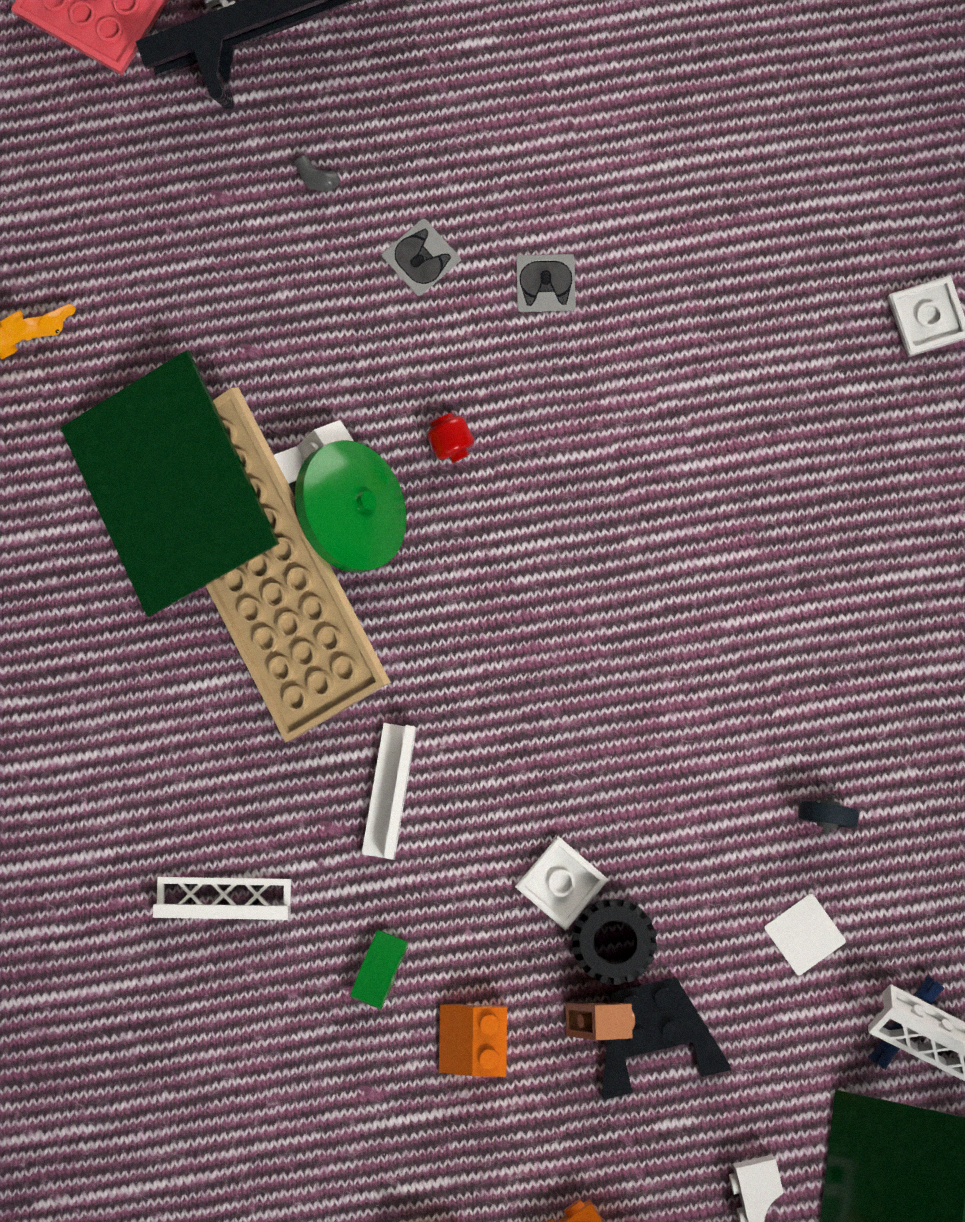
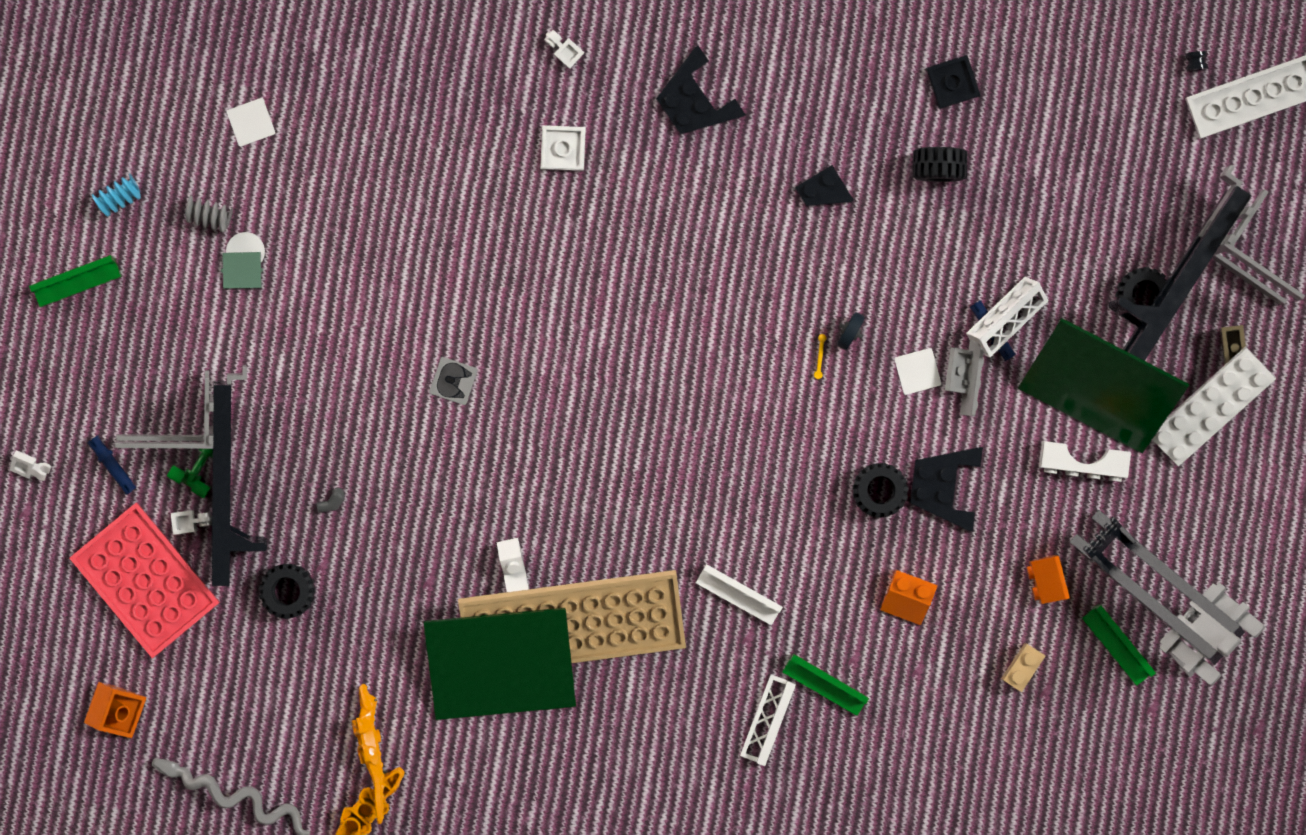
camera: 70 degrees left, 5 degrees up
green dish [295,440,407,573] -> none
green slope [350,930,409,1010] -> none
sticker [382,219,461,296] -> none
red head [426,412,475,464] -> none
white tile [515,836,609,931] -> none
nougat slope [565,1002,635,1040] -> none
none -> black tyre [259,564,316,619]
none -> green fence [782,653,869,716]
none -> yellow hinge [814,334,827,379]
none -> light grey bracket [945,340,984,416]

